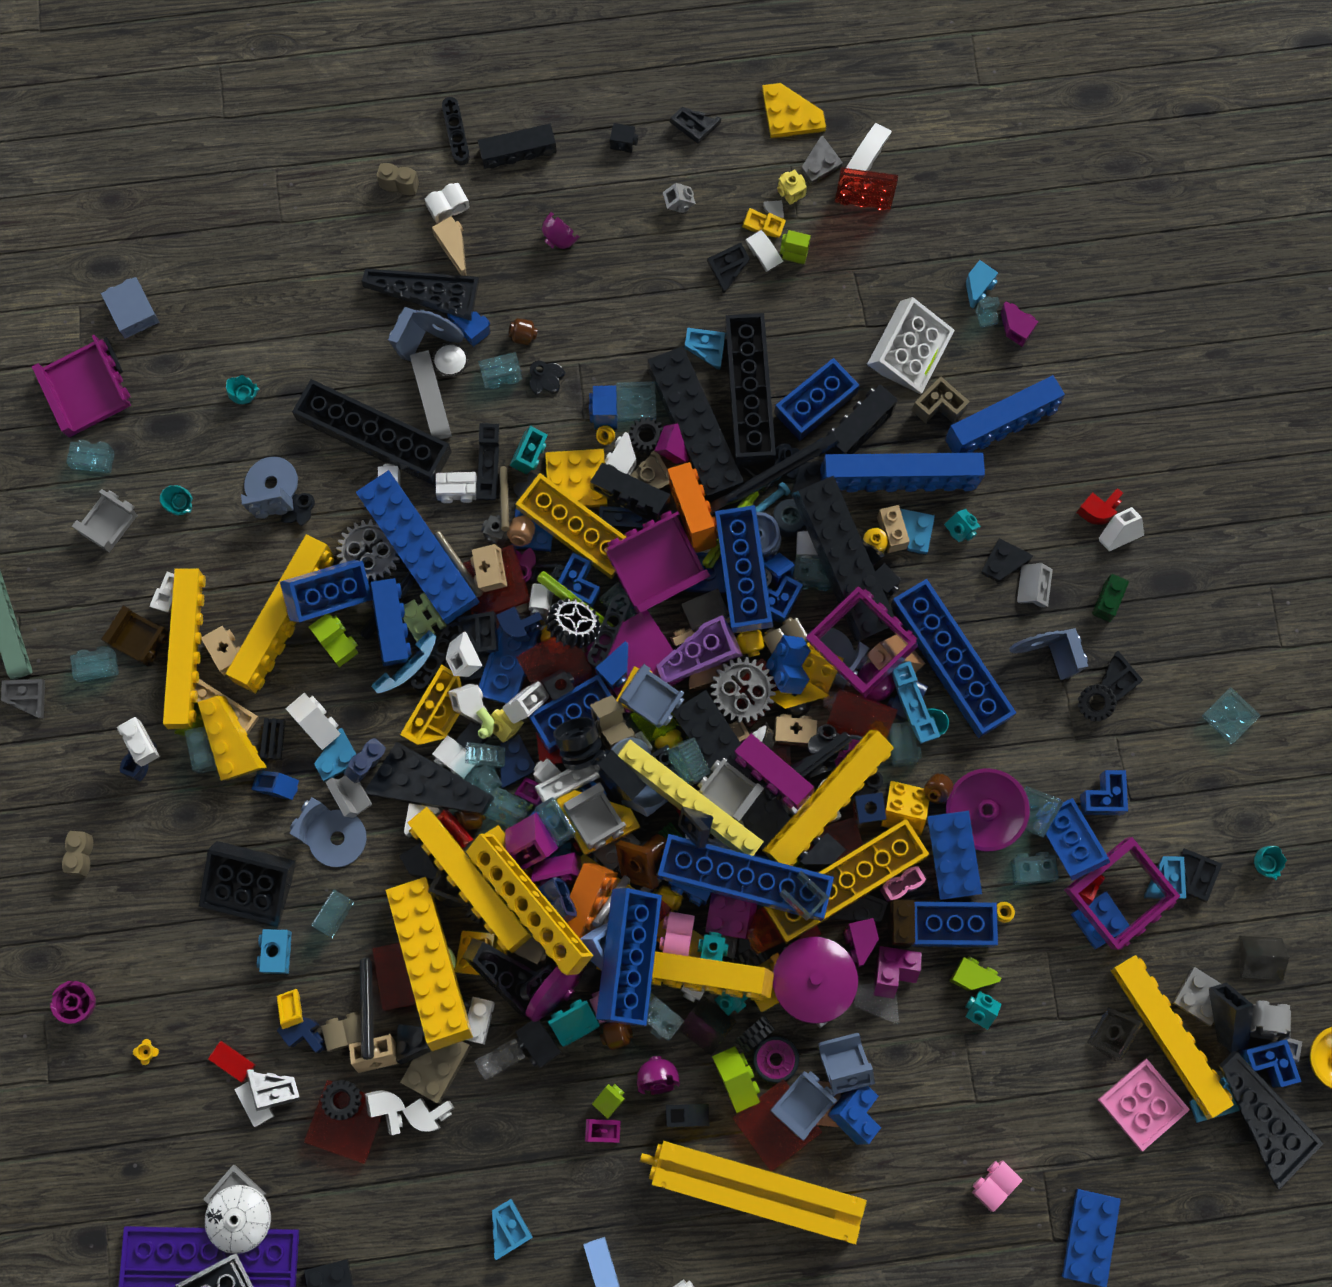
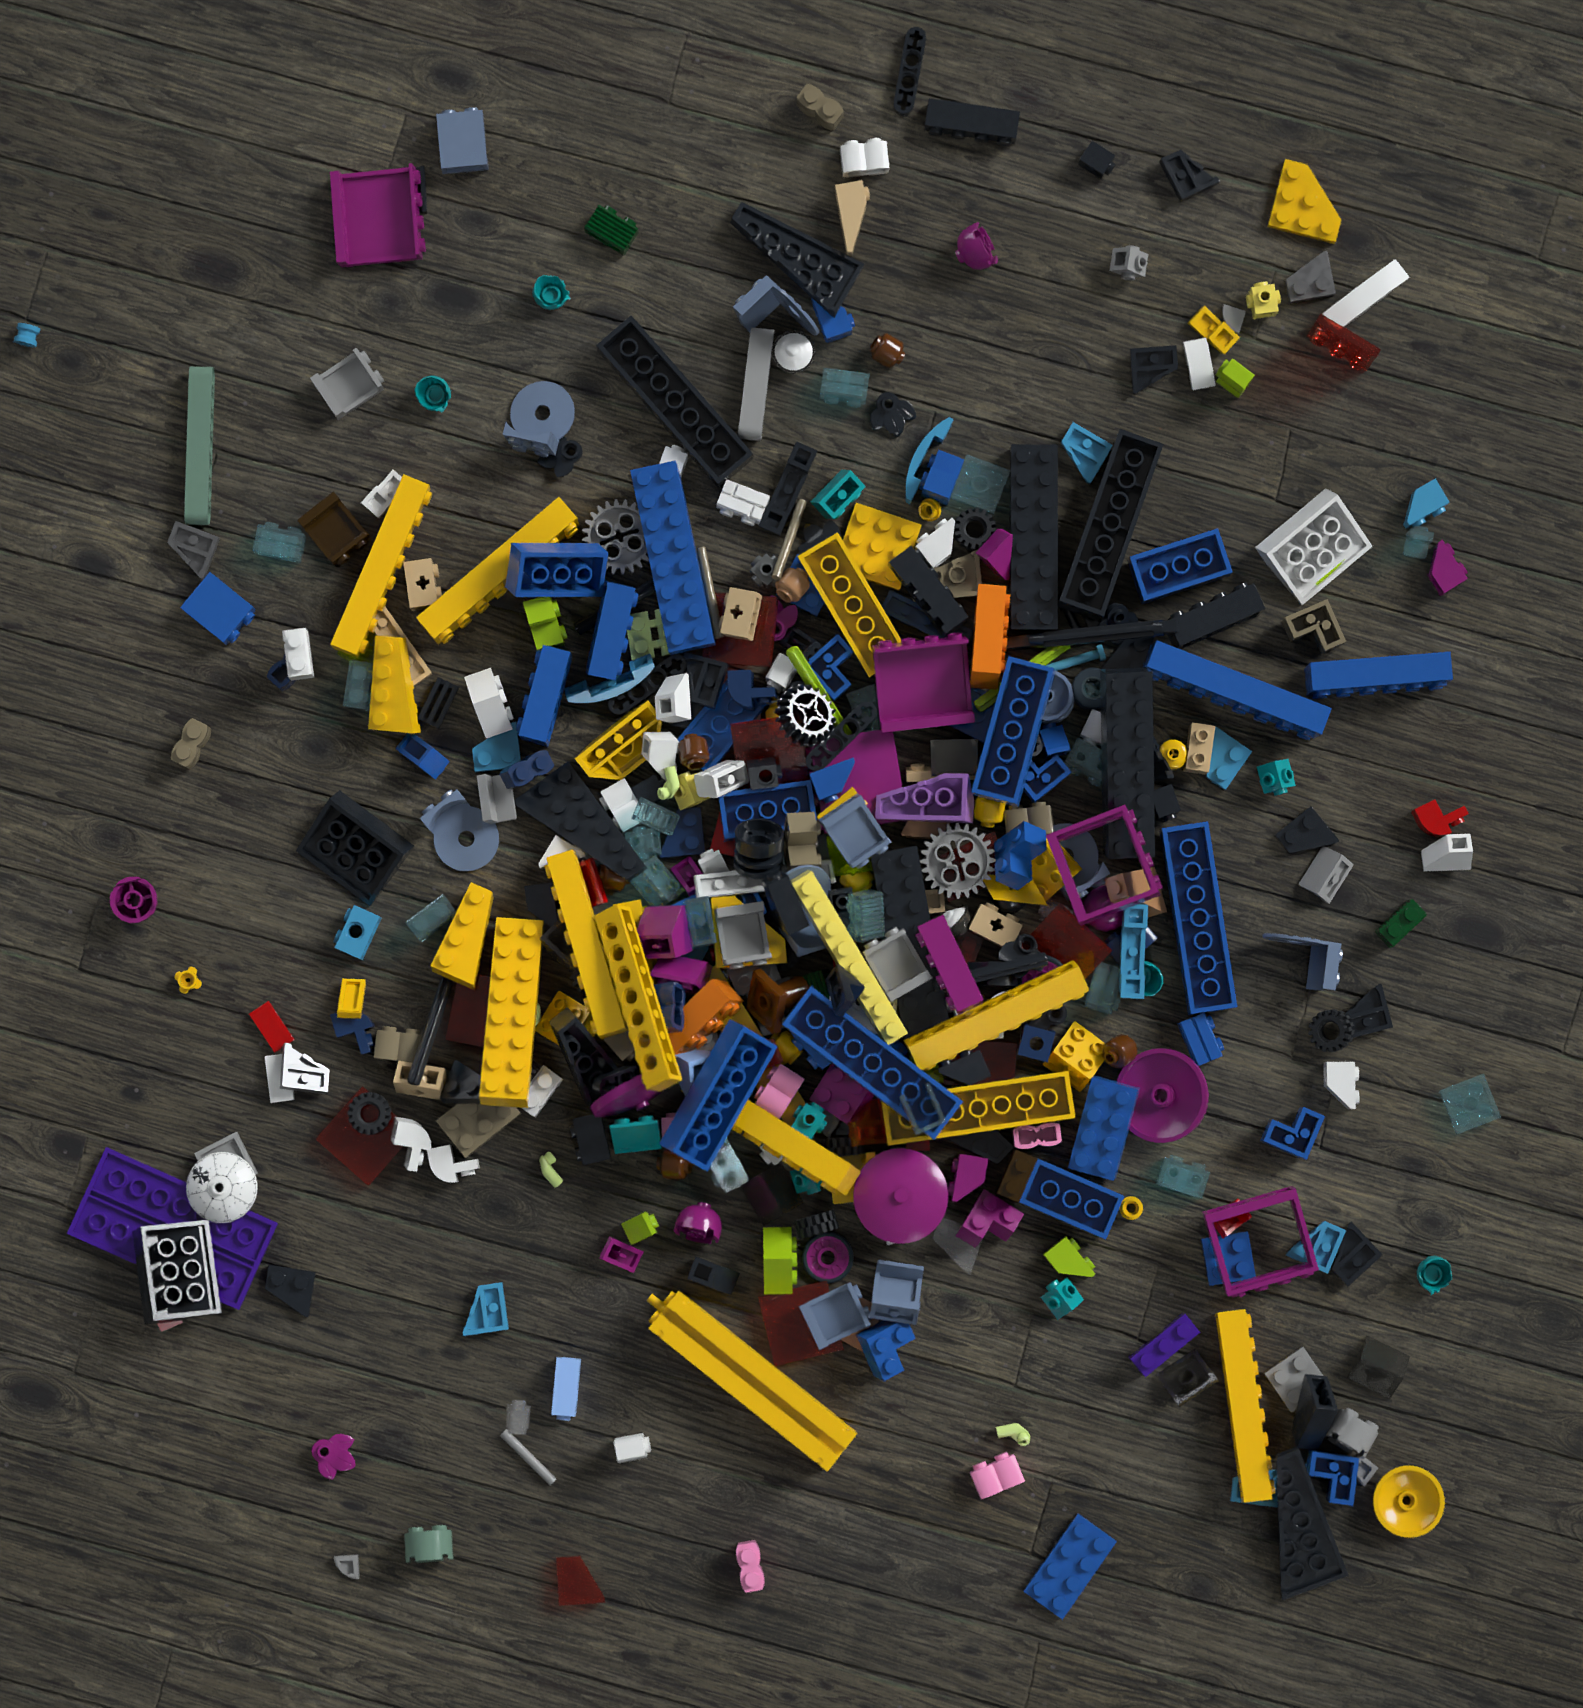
camera: 20 degrees right, 10 degrees up
clear light blue brick [66,440,115,473] -> none
clear brick [474,1039,525,1080] -> none
light grey bar [592,876,630,928] -> none
clear light blue plate [1024,786,1063,838] -> none
blue plate [1036,798,1110,881] -> none
bright pink plate [1098,1059,1190,1151] -> none
none -> blue panel [180,572,256,645]
none -> yellow wedge [431,882,494,990]
none -> blue brick [516,645,572,747]
none -> yellowish green arm [539,1152,563,1188]
none -> dark green brick [584,205,639,256]
none -> reddish brown head [678,733,710,770]
none -> dark azure slope [905,417,953,504]
none -> yellowish green arm [996,1423,1030,1446]
none -> dark purple arch [1128,1313,1200,1377]
none -> blue brick [1177,1013,1224,1066]
none -> white slope [1323,1062,1359,1109]

